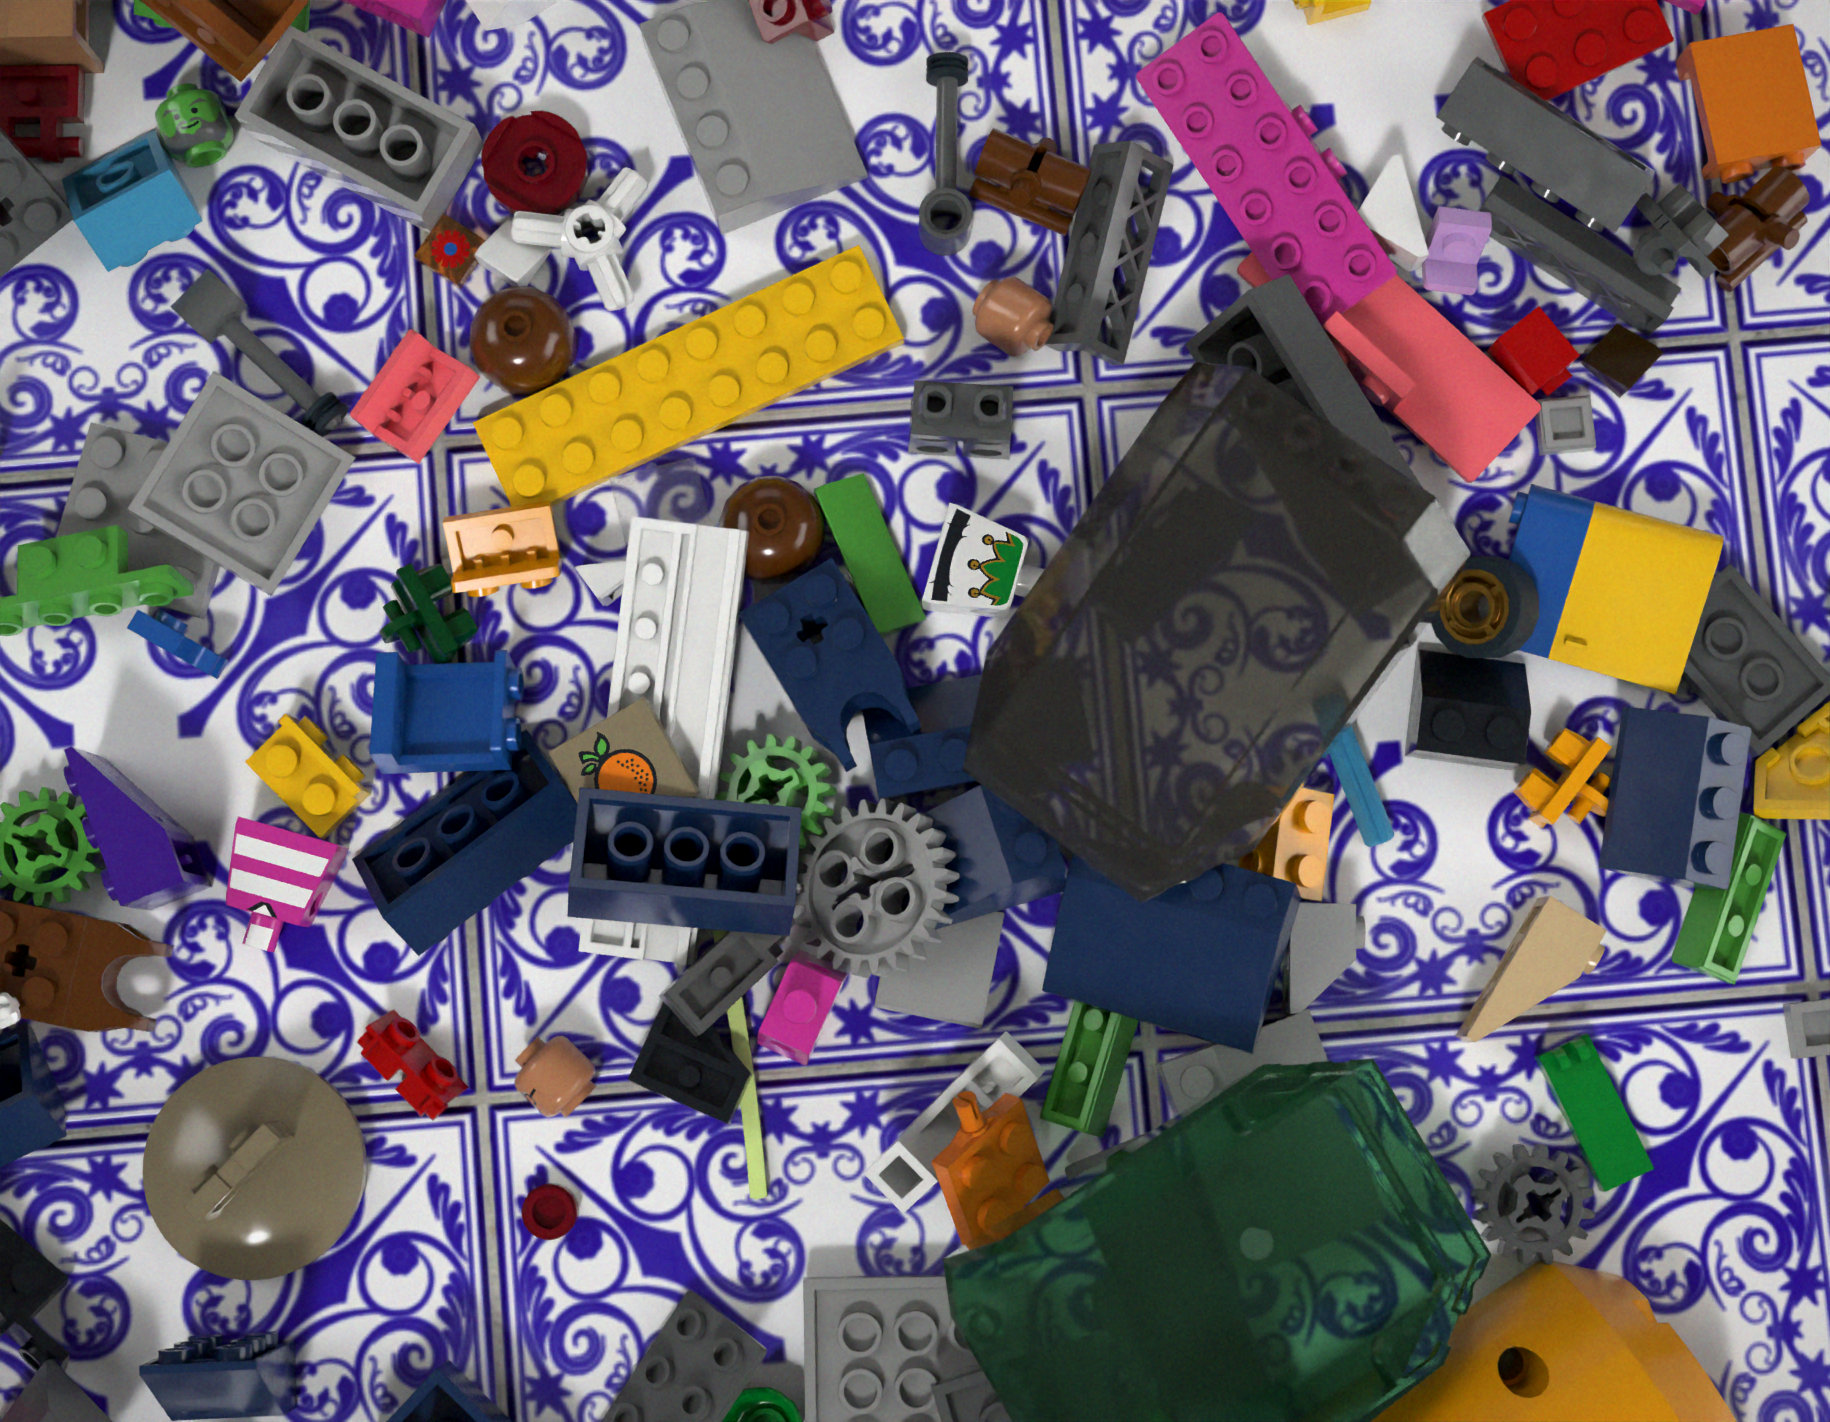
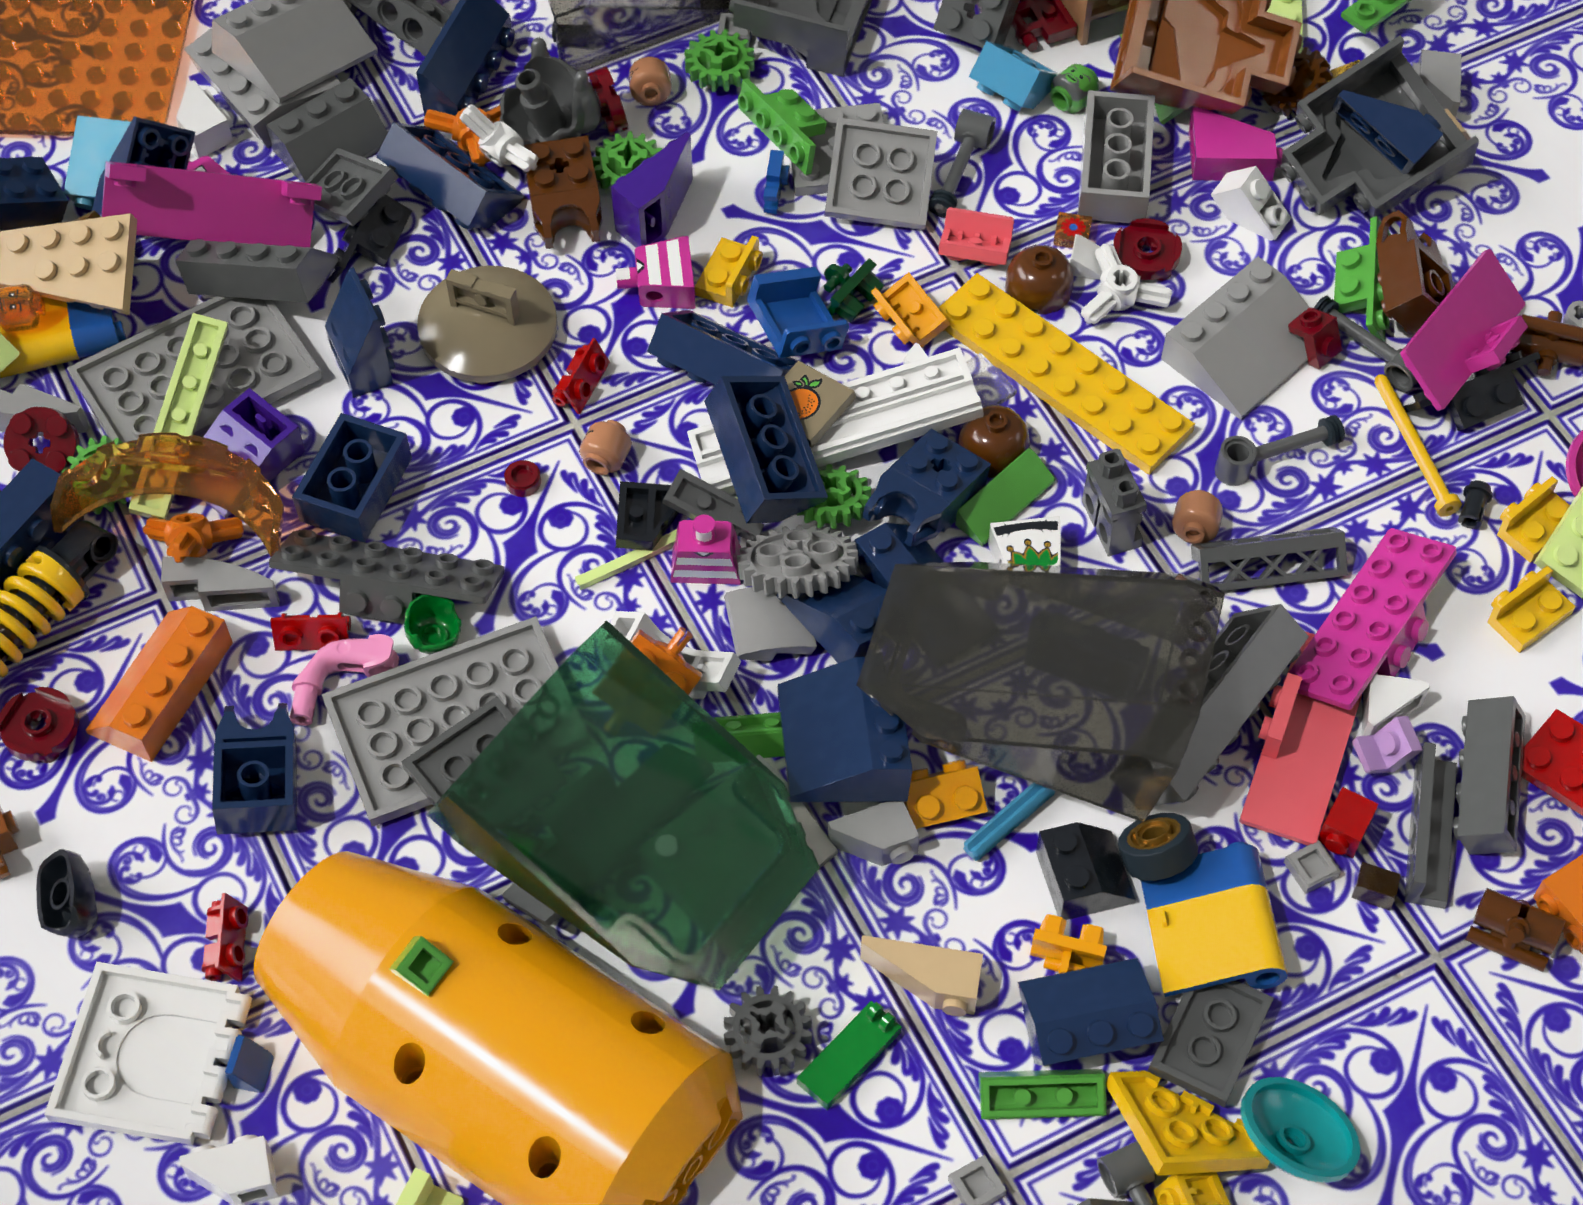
camera: 70 degrees right, 25 degrees down
reddish brown pin [969,128,1092,236] -> none
dark grey hips [1633,183,1729,280] -> none

